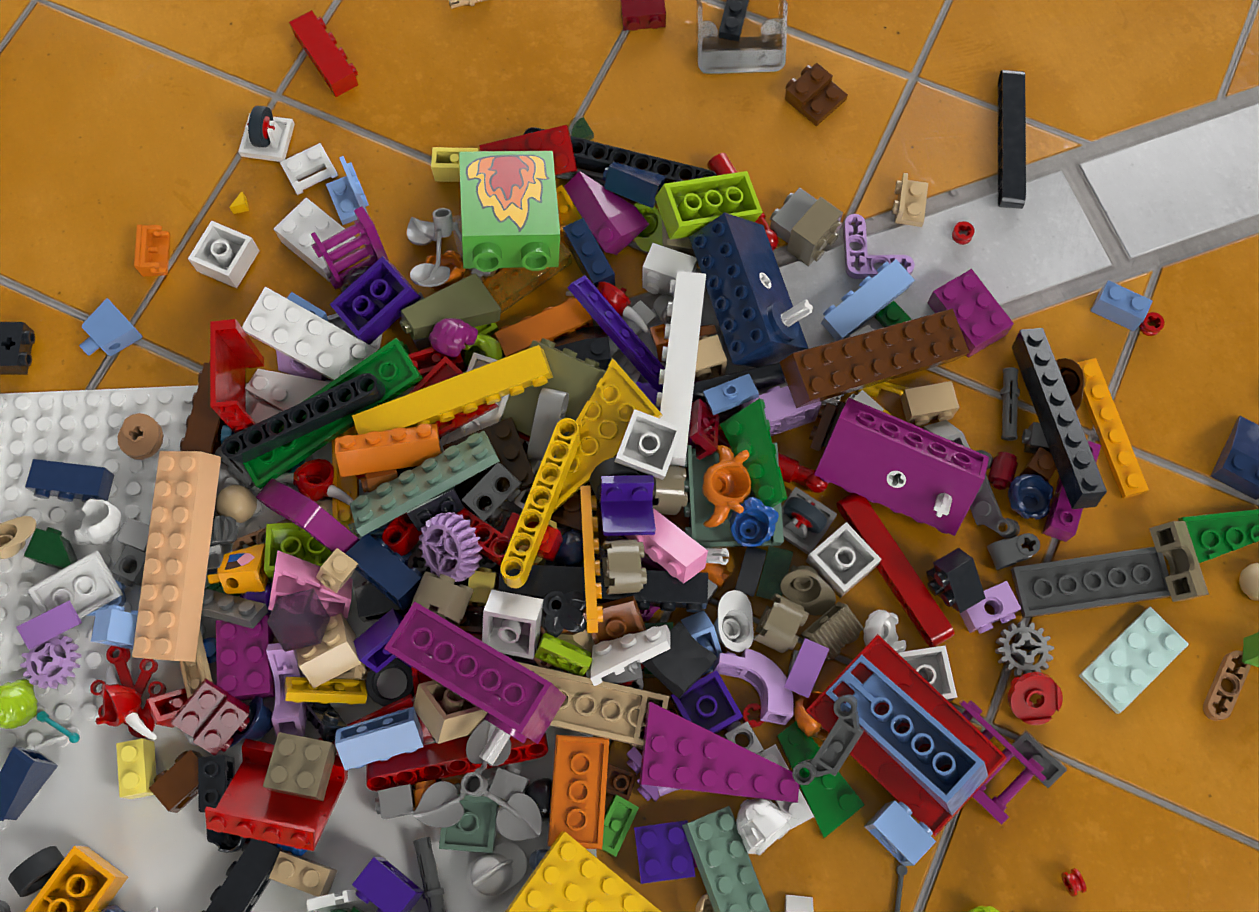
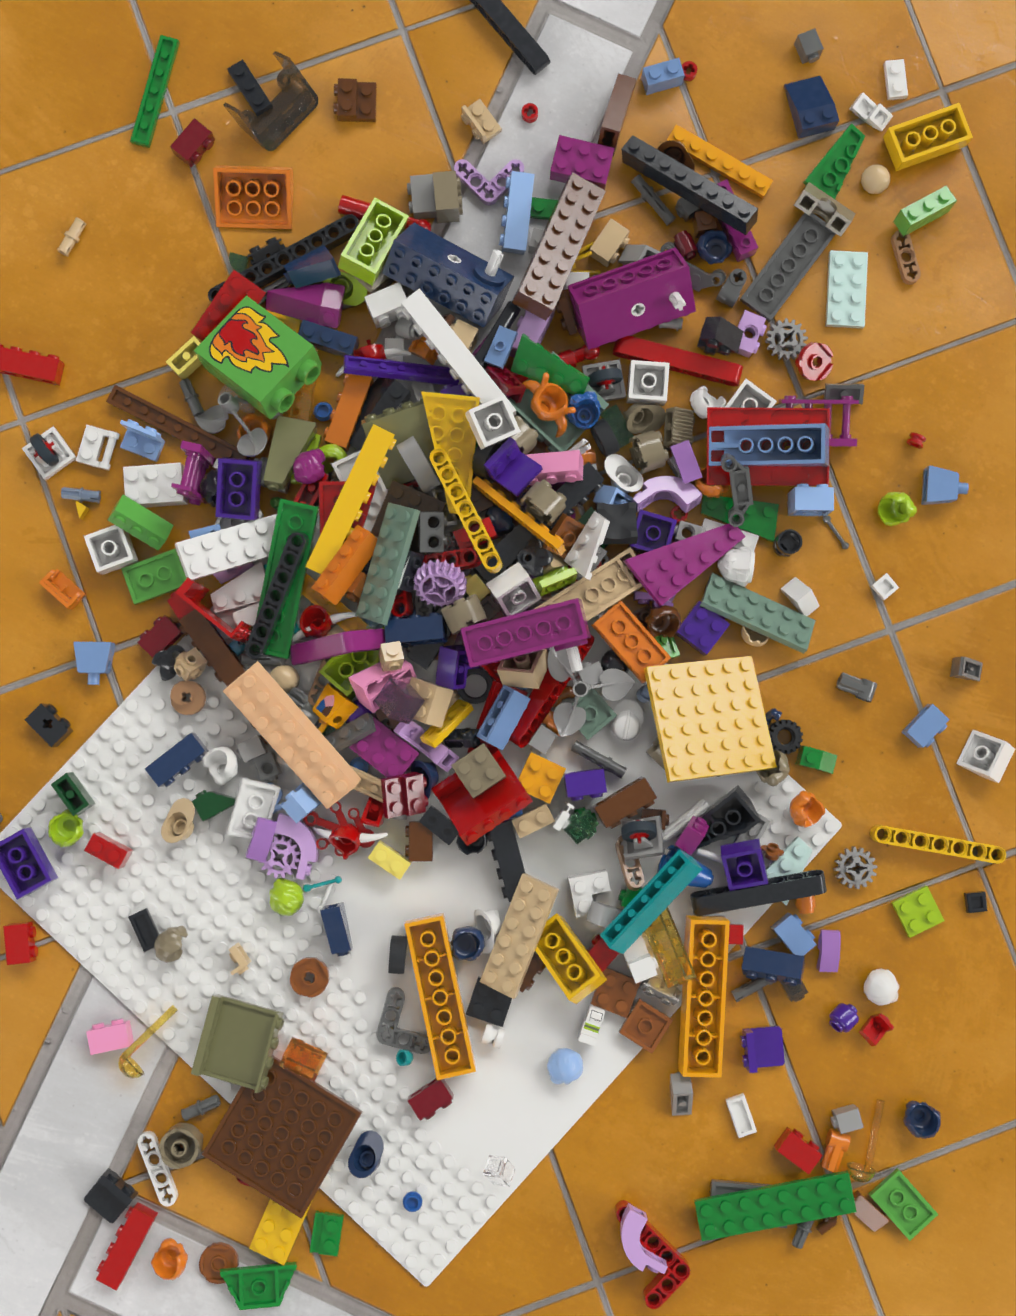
camera: 55 degrees left, 15 degrees up
none -> sand blue axle [61,487,101,503]
none -> reddish brown plate [106,385,250,460]
none -> bright green brick [107,495,174,550]
none -> bright green plate [121,549,187,605]
none -> dark red brick [137,615,184,658]
none -> black plate [152,645,185,681]
none -> tan brick [174,647,208,682]
none -> dark grey axle [179,378,205,417]
none -> orange slope [213,165,293,229]
none -> black hinge [247,236,285,266]
none -> lavender arch [275,813,319,880]
none -> blue plate [314,402,333,421]
none -> light orange brick [518,752,566,804]
none -> slope [598,73,636,156]
none -> reddish brown hair [645,605,681,638]
none -> light grey pin [659,318,683,331]
none -> black wheel [773,529,803,557]

